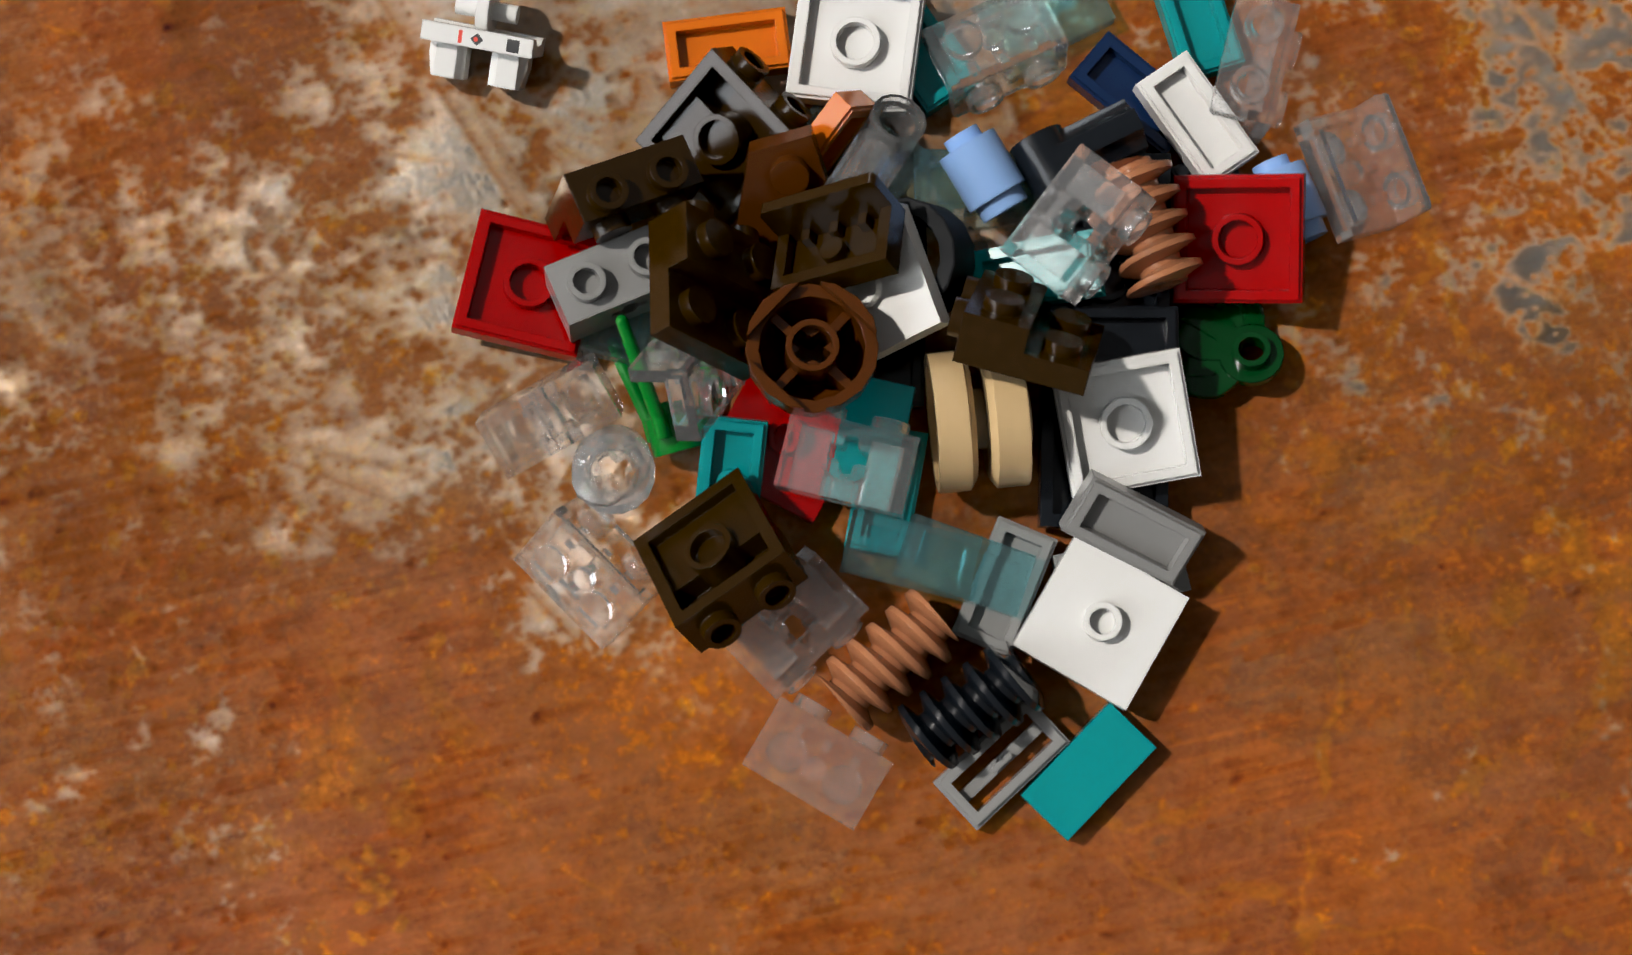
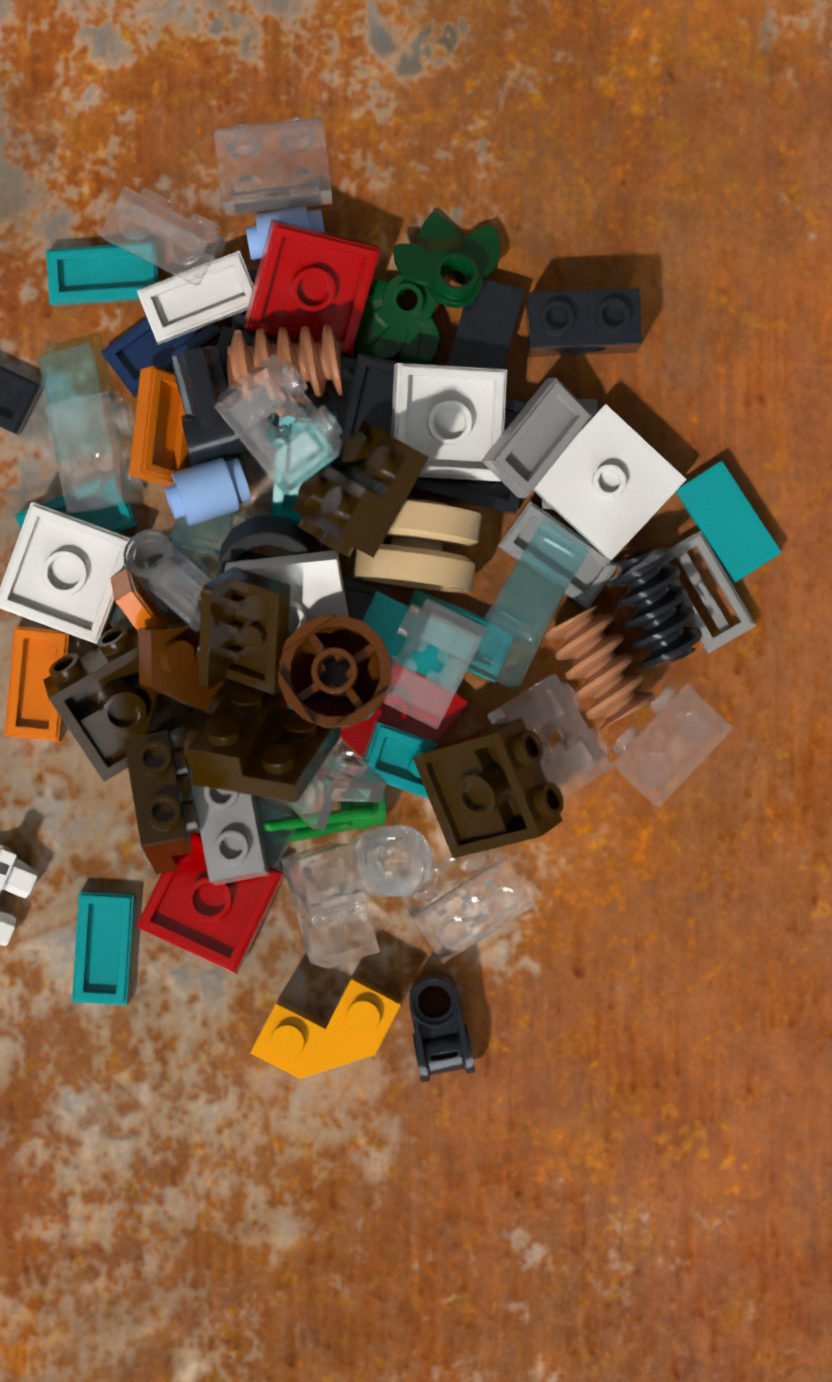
camera: 80 degrees left, 5 degrees up
none -> teal tile [72,891,136,1006]
none -> orange tile [129,366,188,487]
none -> light orange brick [250,974,401,1079]
none -> dark green plate [393,213,501,308]
none -> black piece [409,971,476,1083]
none -> black tile [447,278,525,369]
none -> black brick [525,288,642,357]

